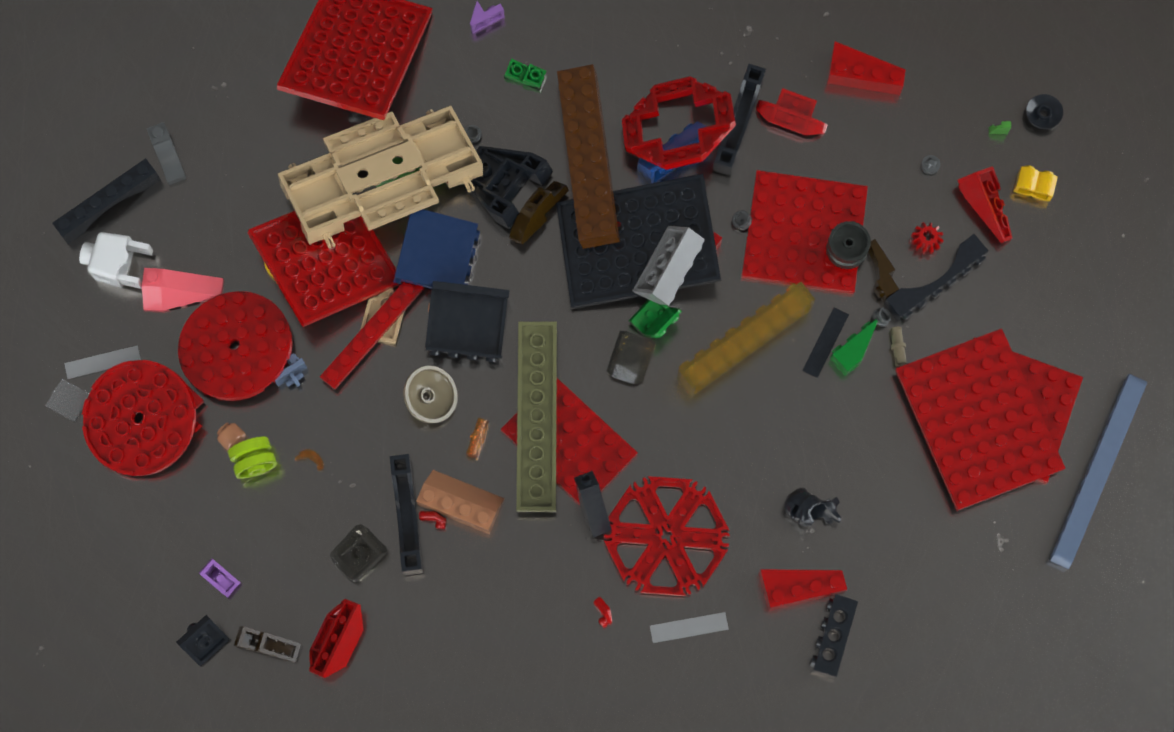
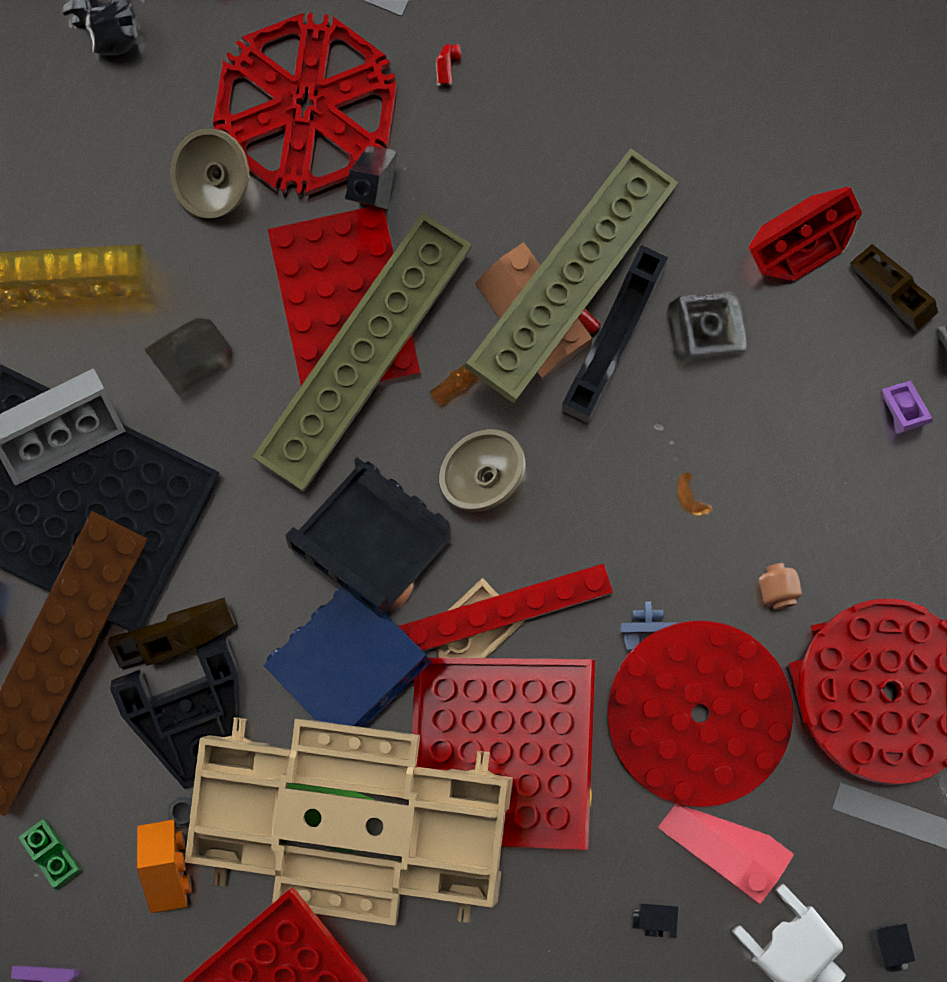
camera: 140 degrees left, 5 degrees up
lime wheel [227,436,277,479] -> none
green bracket [628,299,682,338] -> none
none -> orange brick [137,819,192,913]
none -> dark tan dish [170,129,249,218]
none -> olive plate [464,148,679,403]
none -> black brick [632,904,678,938]
none -> black brick [871,923,916,972]

